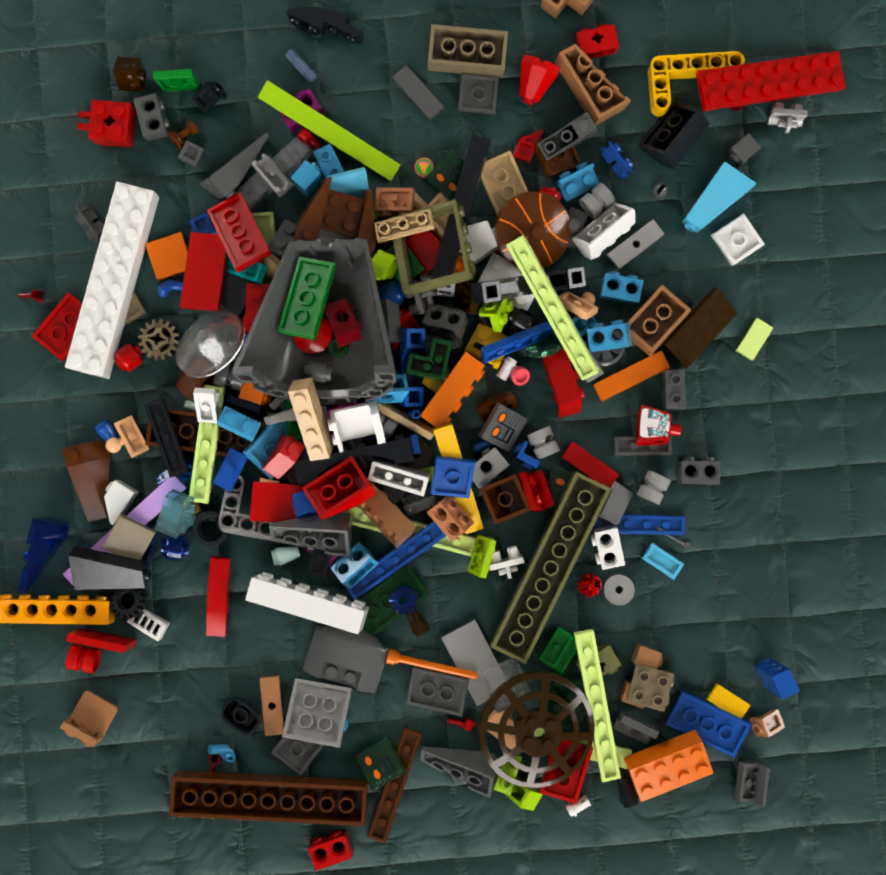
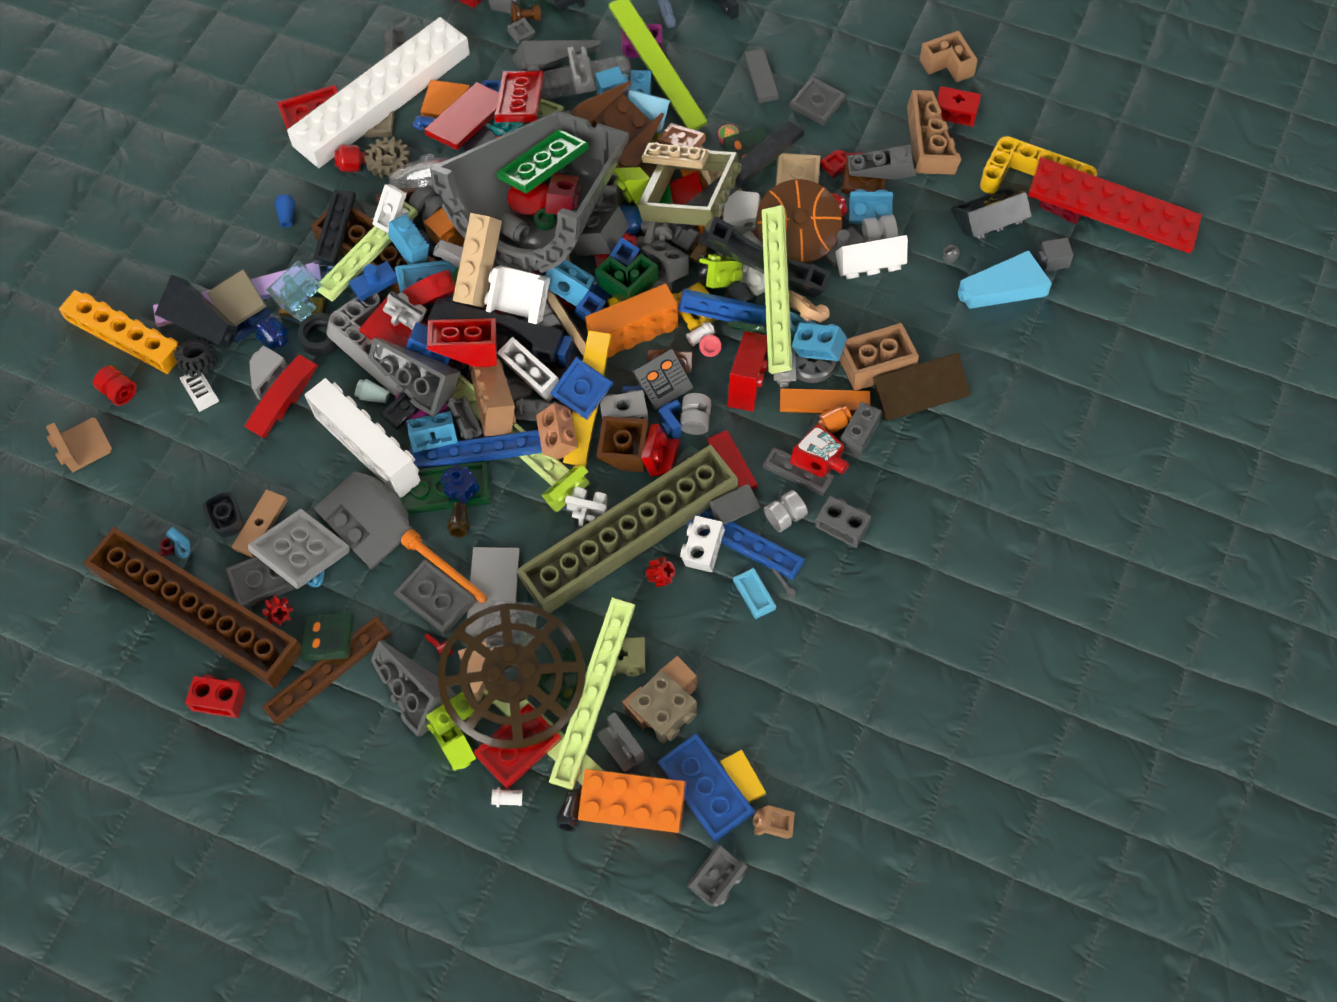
camera: 30 degrees right, 25 degrees down
dark red hand [18,289,46,303] -> none
clear blue wedge [18,517,69,593] -> none
reddish brown wedge [62,439,112,523] -> none
red tile [66,628,137,653] -> none
white slope [104,480,139,525] -> none
light nougat plate [106,415,149,459] -> none
red arm [297,128,321,151] -> none
blue arm [407,407,425,419] -> none
dark tan brick [428,24,508,78] -> none
red cone [520,54,560,105] -> none
green plate [538,626,577,674] -> none
dark azure brick [599,271,644,305] -> none
blue hinge [600,141,635,180] -> none
light grey piece [603,574,635,605] -> none
light grey tile [607,219,664,270] -> none
white tile [711,213,765,266] -> none
yellowish green tile [735,318,773,361] -> none
blue brick [755,658,800,699] -> none
light grey hips [767,102,808,133] -> none
none -> light grey slope [249,345,288,401]
none -> red gear [262,595,293,626]
none -> light grey hips [383,292,426,330]
none -> dark grey hinge [447,395,483,440]
none -> orange brick [818,405,852,435]

